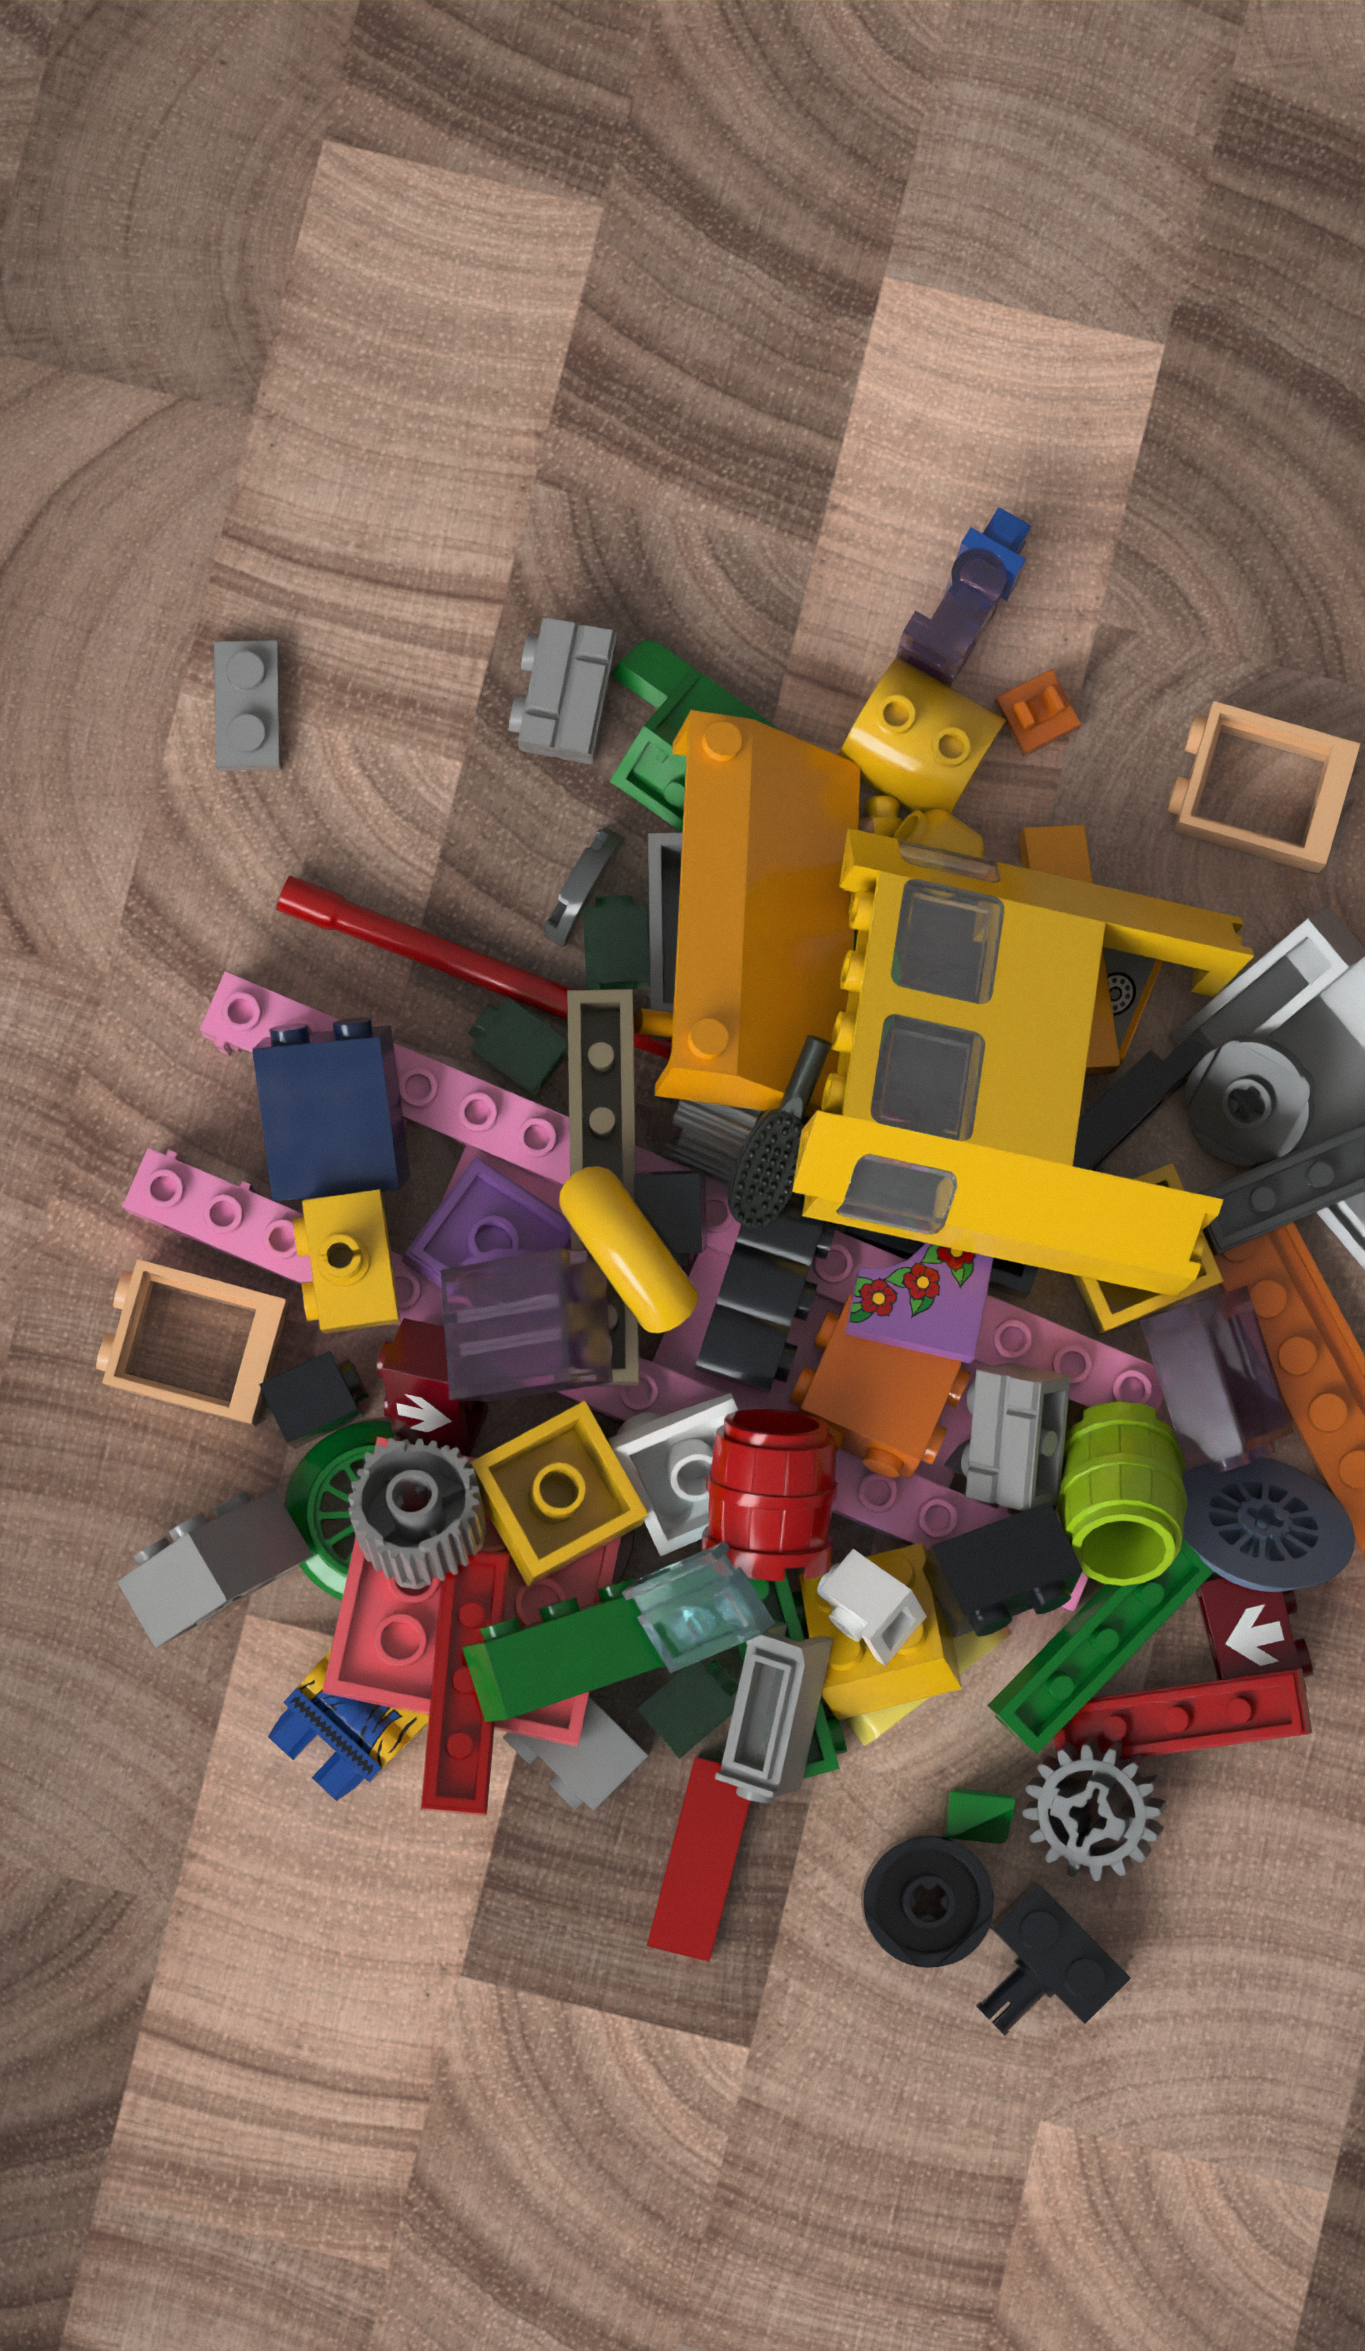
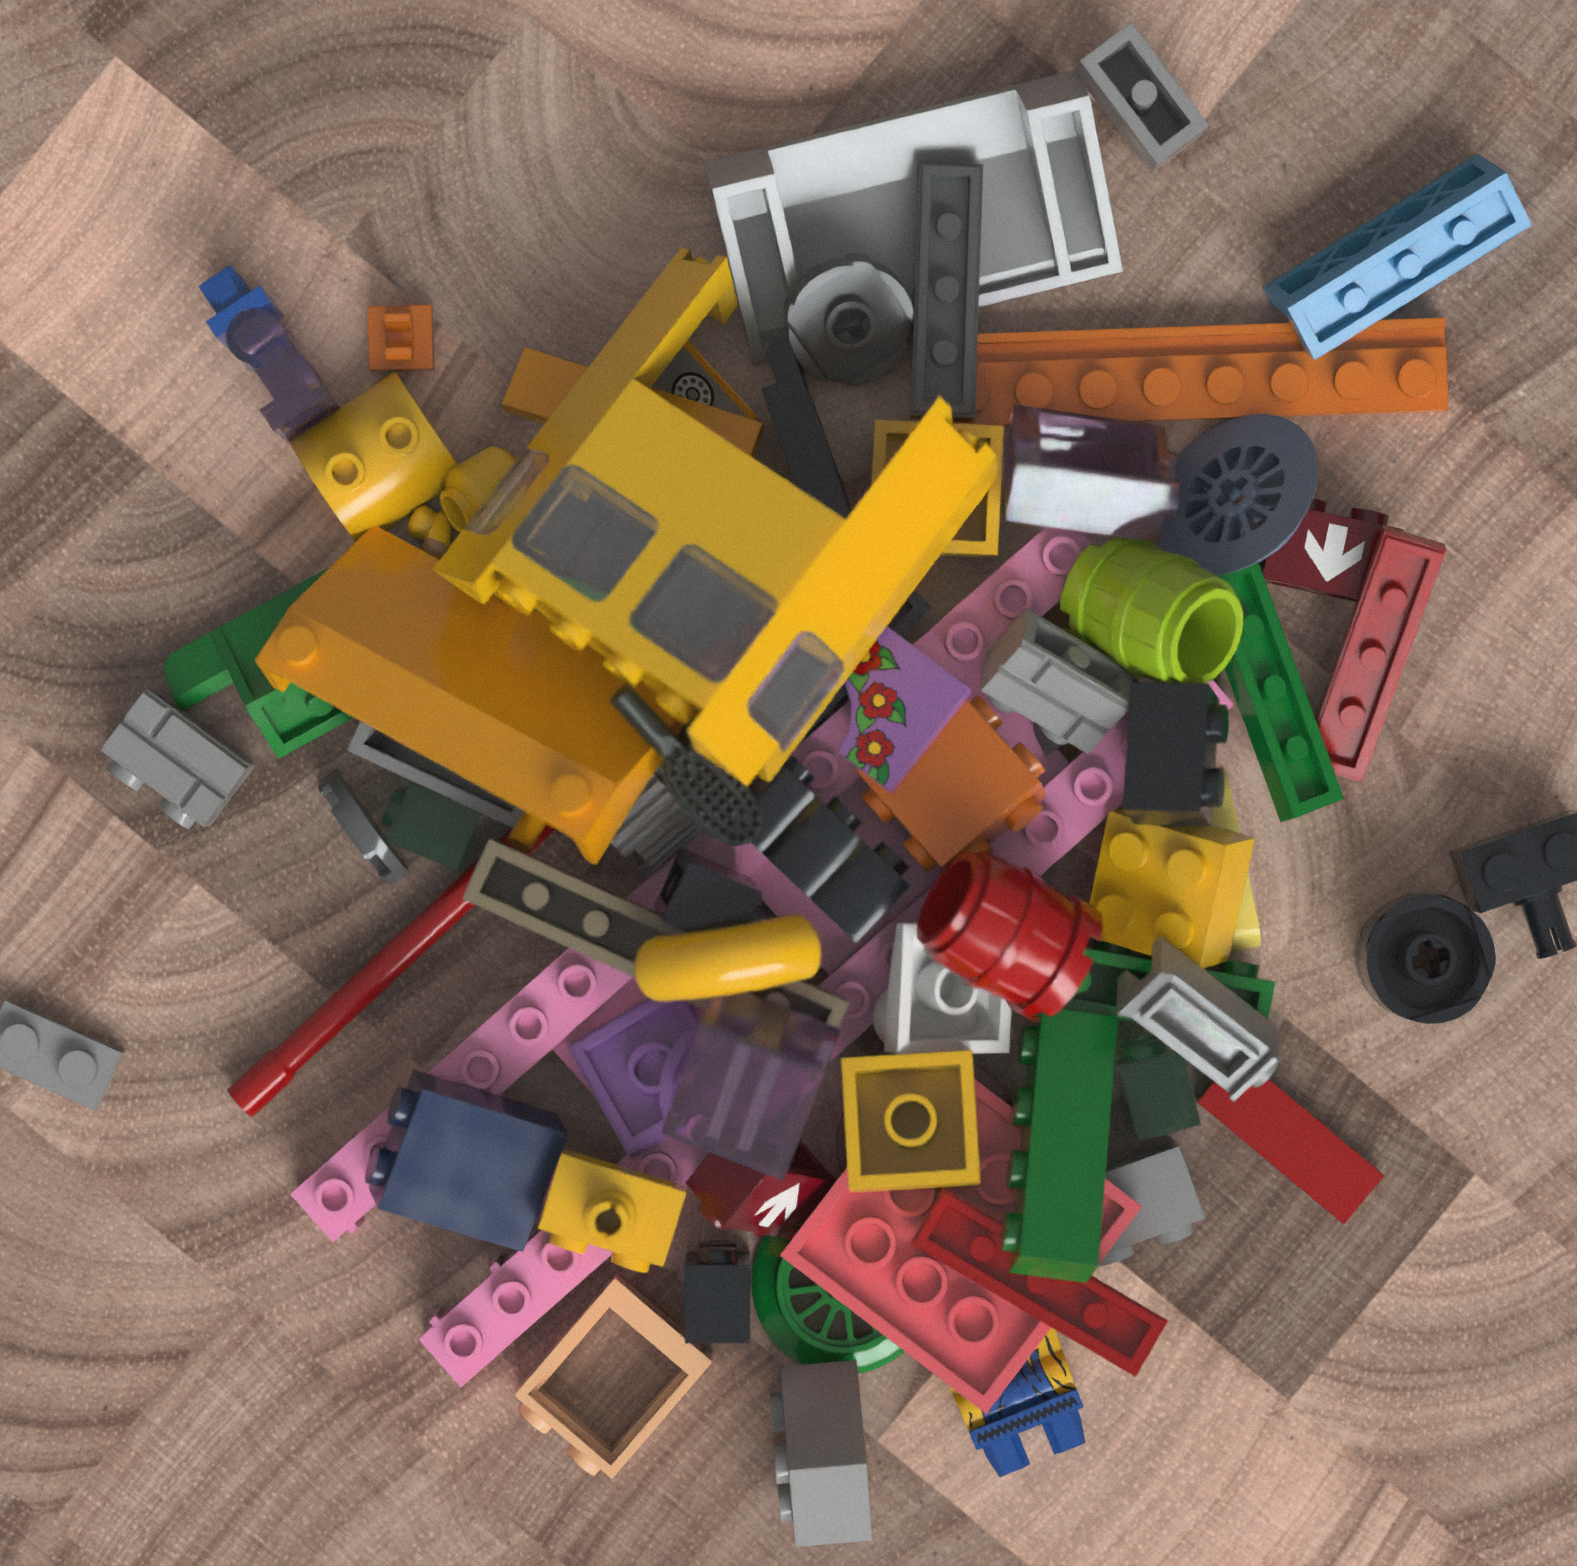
camera: 60 degrees left, 5 degrees up
light grey brick [348,1437,486,1589] -> none
clear green brick [468,997,568,1100] -> none
clear light blue plate [622,1541,775,1673] -> none
white brick [817,1549,927,1666] -> none
green slope [943,1788,1015,1844] -> none
gear [1023,1737,1167,1881] -> none
light nougat window [1167,701,1361,874] -> none

